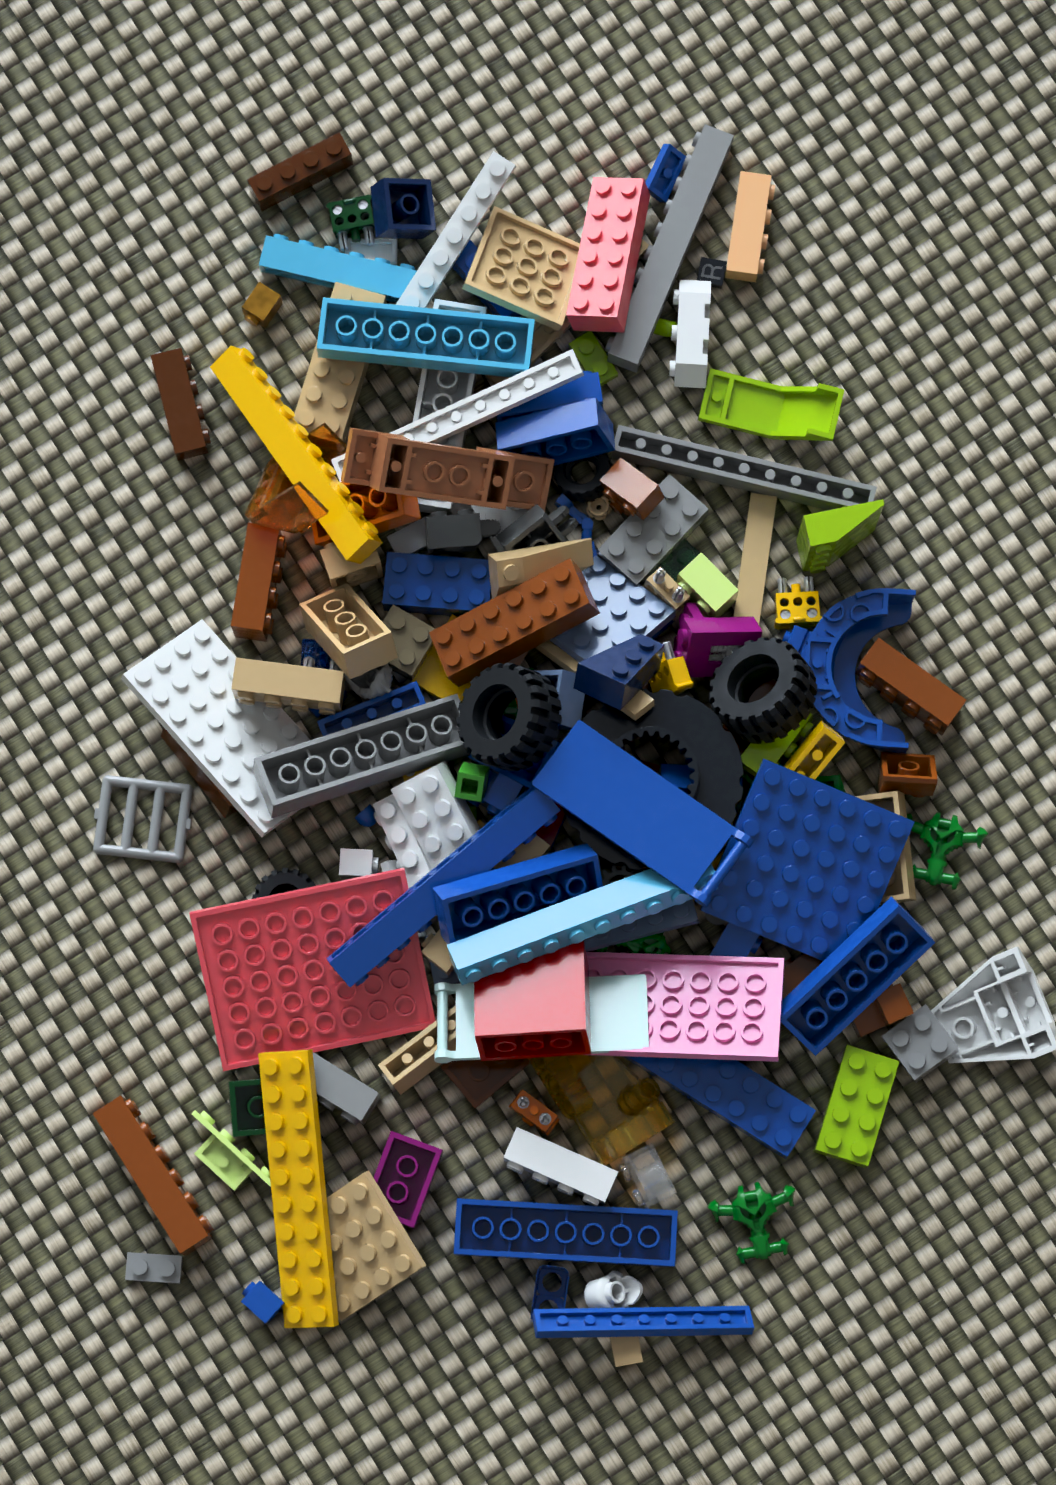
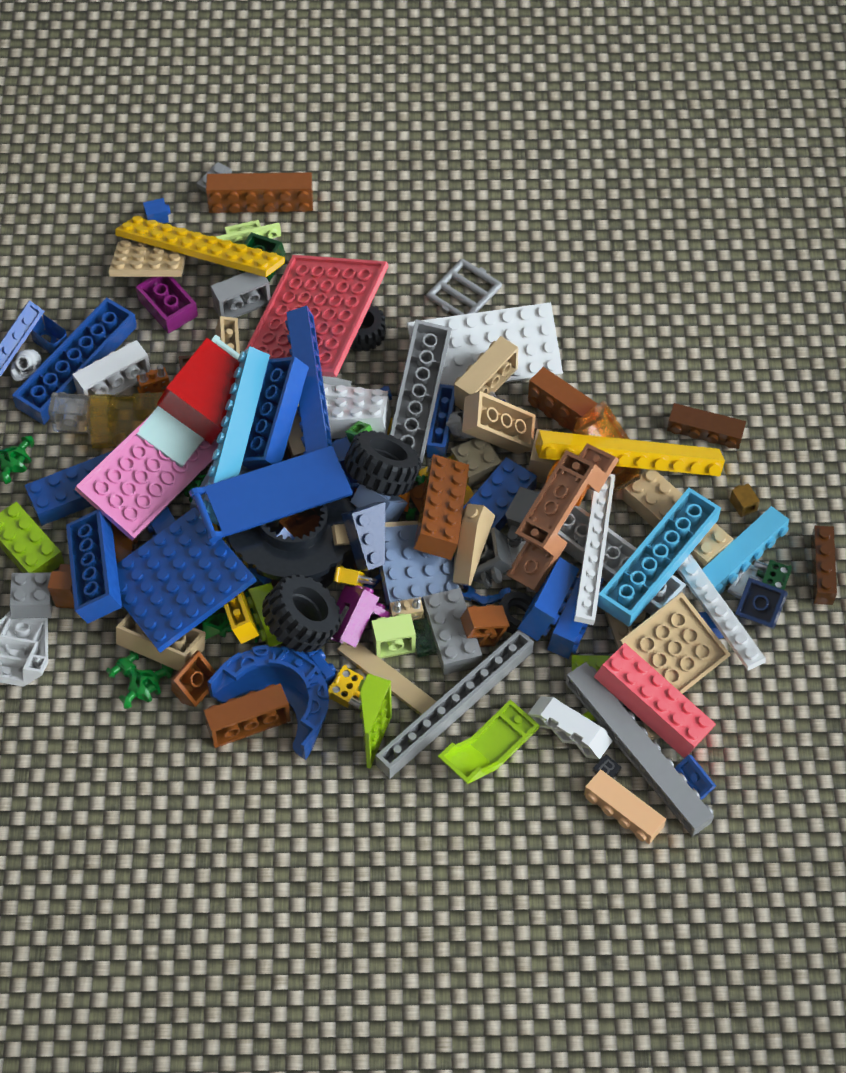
camera: 120 degrees right, 20 degrees down
white brick [339,848,379,879] -> none

